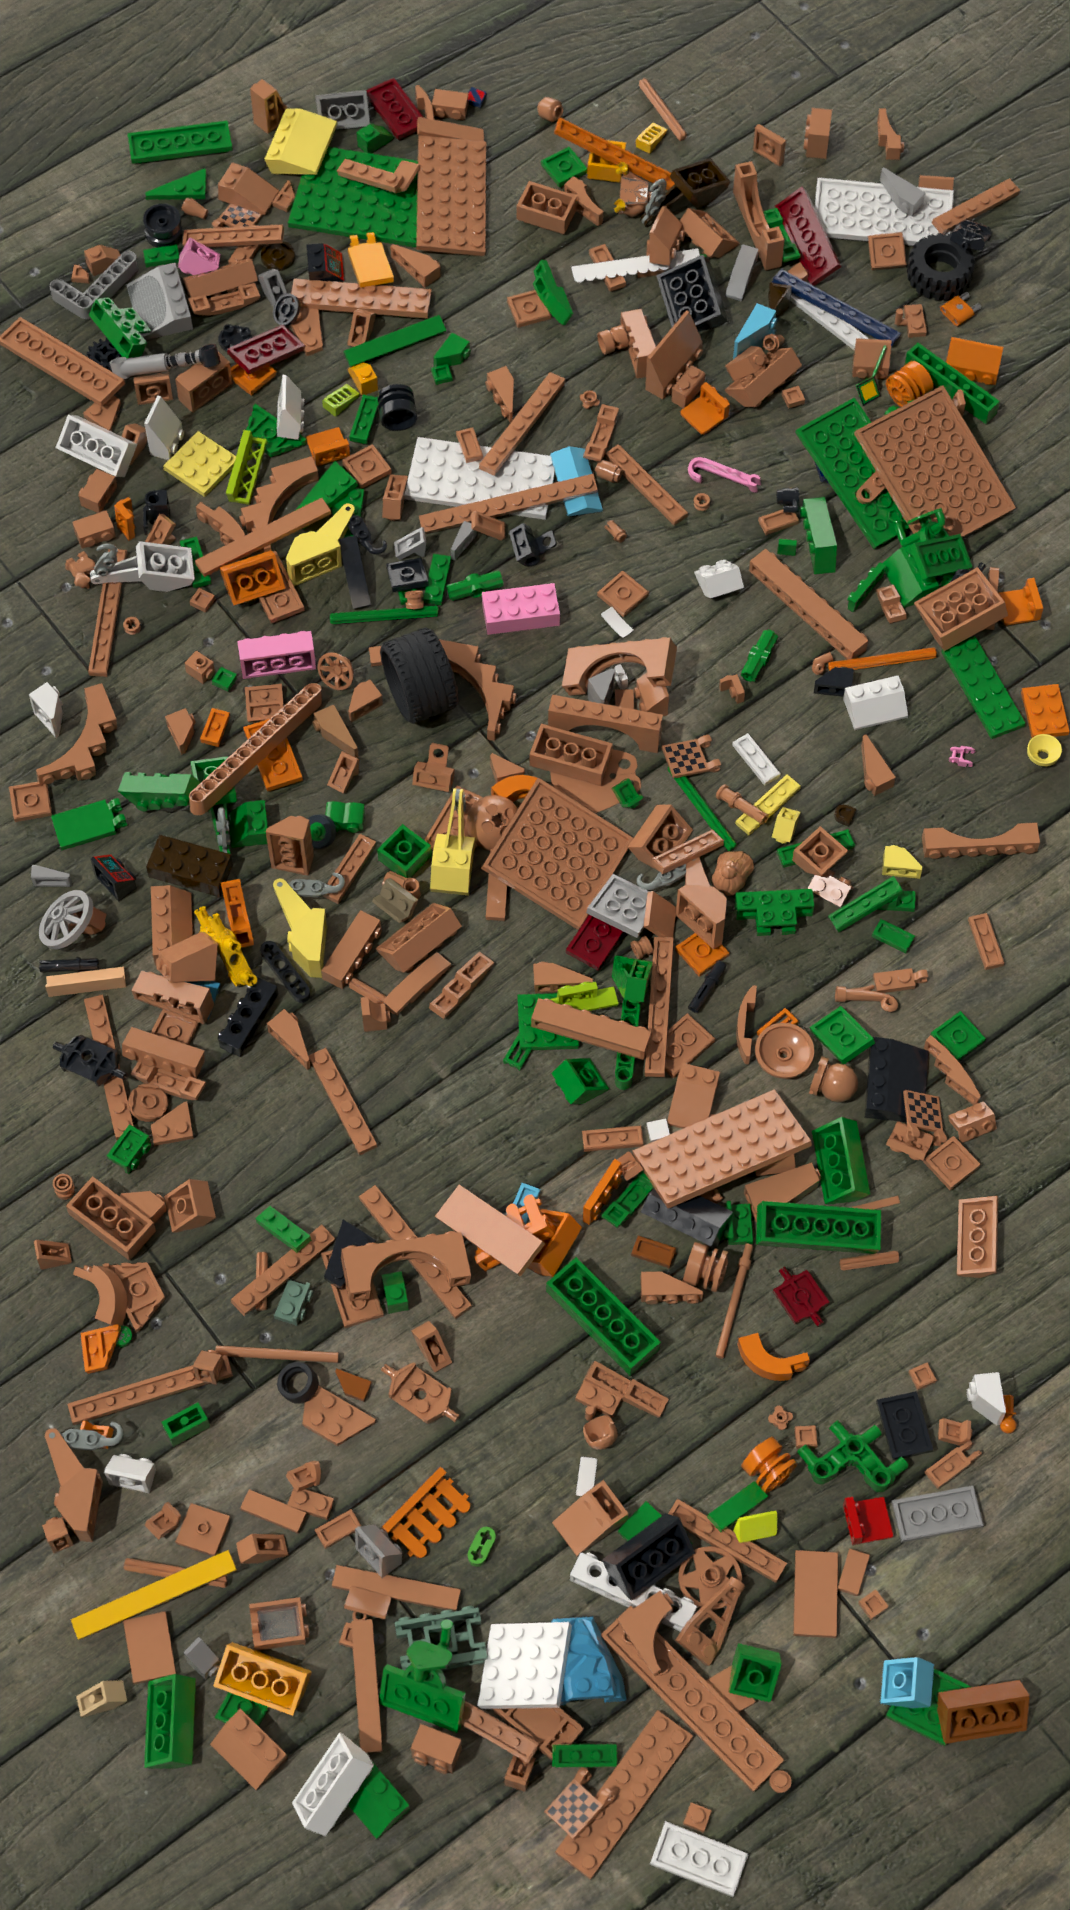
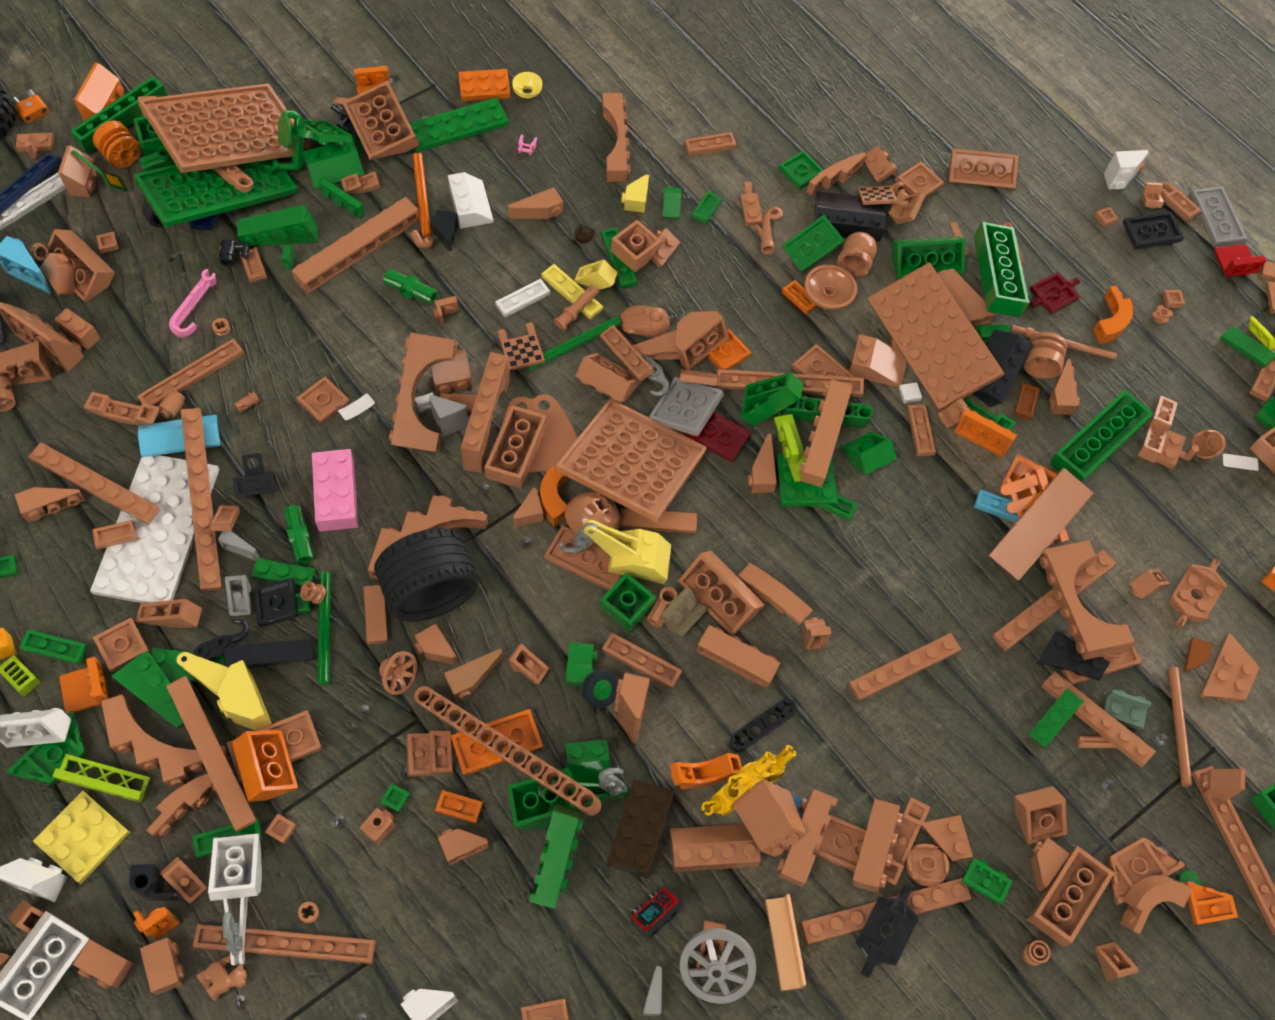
camera: 95 degrees left, 0 degrees up
nougat arch [36,683,117,785] -> none
black pin [39,957,99,972] -> none
green tile [51,798,127,851] -> none
black brick [218,977,279,1057] -> none
bright pink brick [238,631,316,679] -> none
nougat slope [267,1009,310,1070] -> none
light yellow slope [273,872,345,978] -> none
black tyre [277,1362,319,1404] -> none
nougat axle [349,978,395,1014] -> none
black wheel [377,384,418,431] -> none
green slope [381,1271,409,1314] -> none
nougat piece [412,743,455,792] -> none
nougat slope [429,952,494,1019] -> none
nougat plate [580,391,600,409] -> none
green bracket [611,778,644,809] -> none
nougat wheel [631,936,653,959] -> none
orange bracket [680,382,730,434] -> none
black pin [688,960,726,1013] -> none
white slope [694,560,744,598] -> none
green piece [735,889,814,936] -> none
nougat slope [736,986,757,1064] -> none
orange wheel [741,1437,798,1493] -> none
green pin [797,1420,909,1492] -> none
green tile [828,876,904,933] -> none

